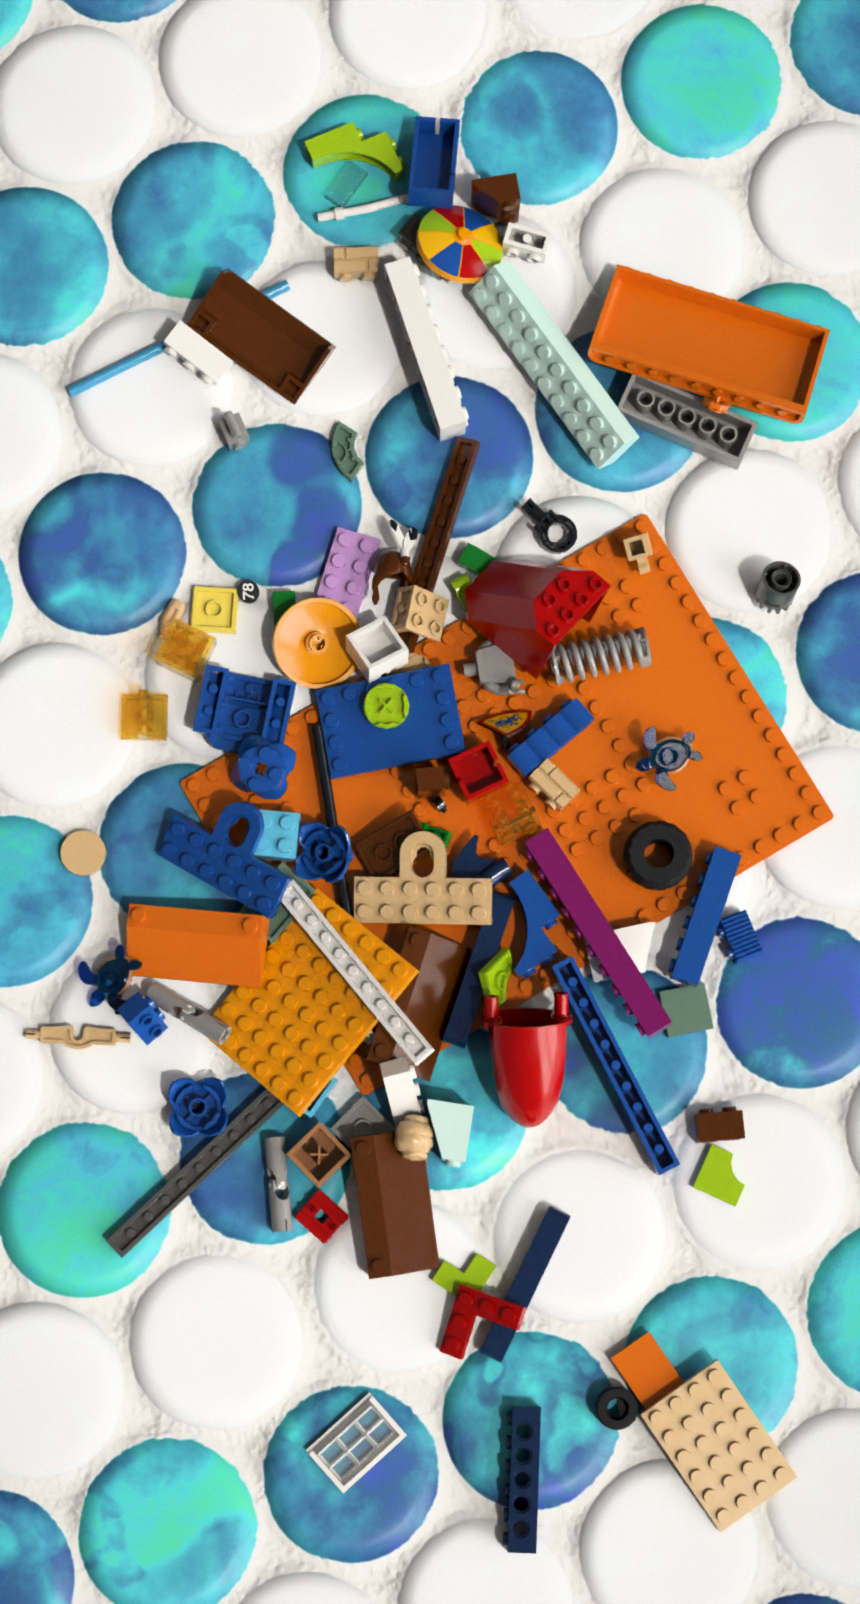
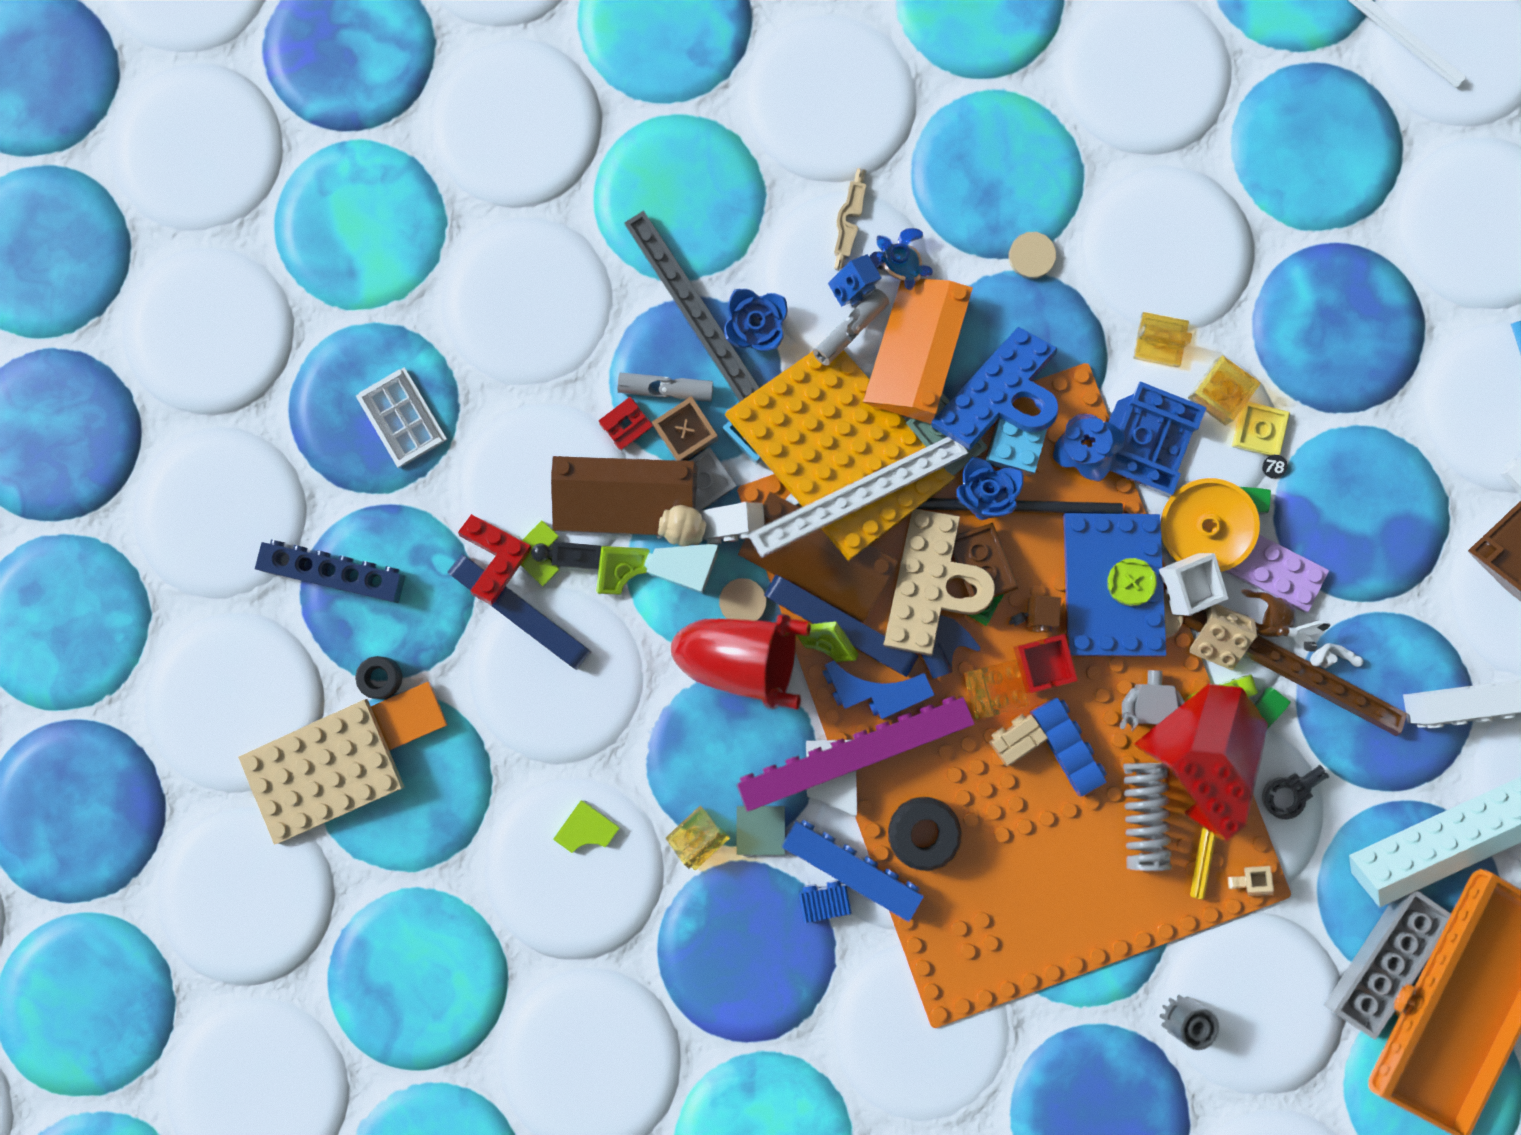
camera: 105 degrees right, 5 degrees up
tan piece [158,599,186,639] -> none
light grey brick [218,411,250,451] -> none
sand green tile [332,421,364,483] -> none
shield [477,711,532,750] -> none
blue brick [550,956,680,1175] -> none
clear blue animal [635,726,703,791] -> none
reddish brown brick [694,1106,745,1143] -> none
none -> black plate [531,541,601,570]
none -> lime tile [596,546,650,595]
none -> clear yellow bracket [666,805,730,871]
none -> tan tile [719,578,766,621]
none -> yellow axle [1190,827,1216,899]
none -> white piece [1310,643,1364,668]

